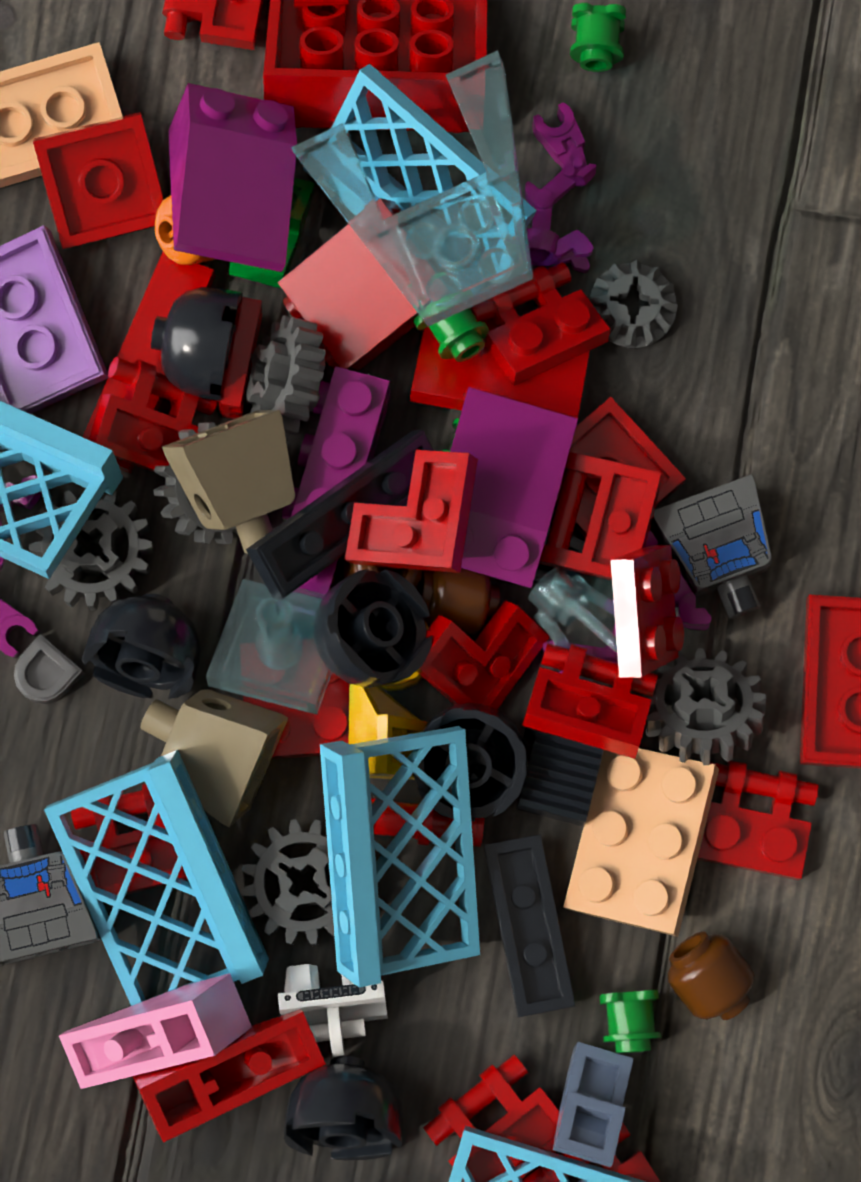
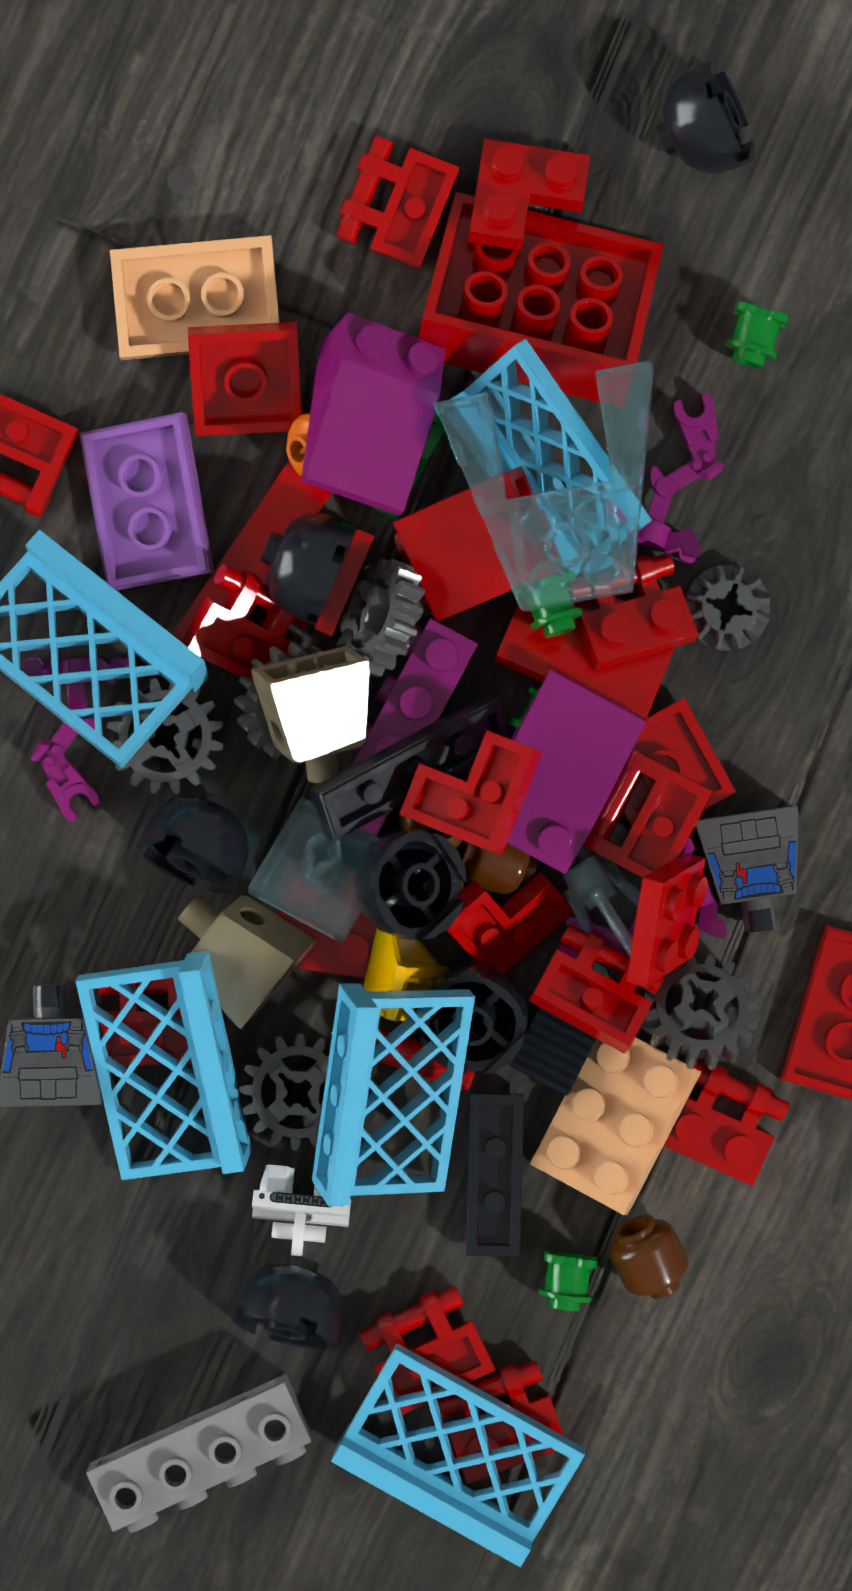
camera: 20 degrees right, 10 degrees up
flat silver tile [14,634,85,704] -> none
bright pink slope [59,973,252,1089] -> none
red slope [132,1009,326,1143] -> none
sand blue slope [553,1042,634,1167] -> none

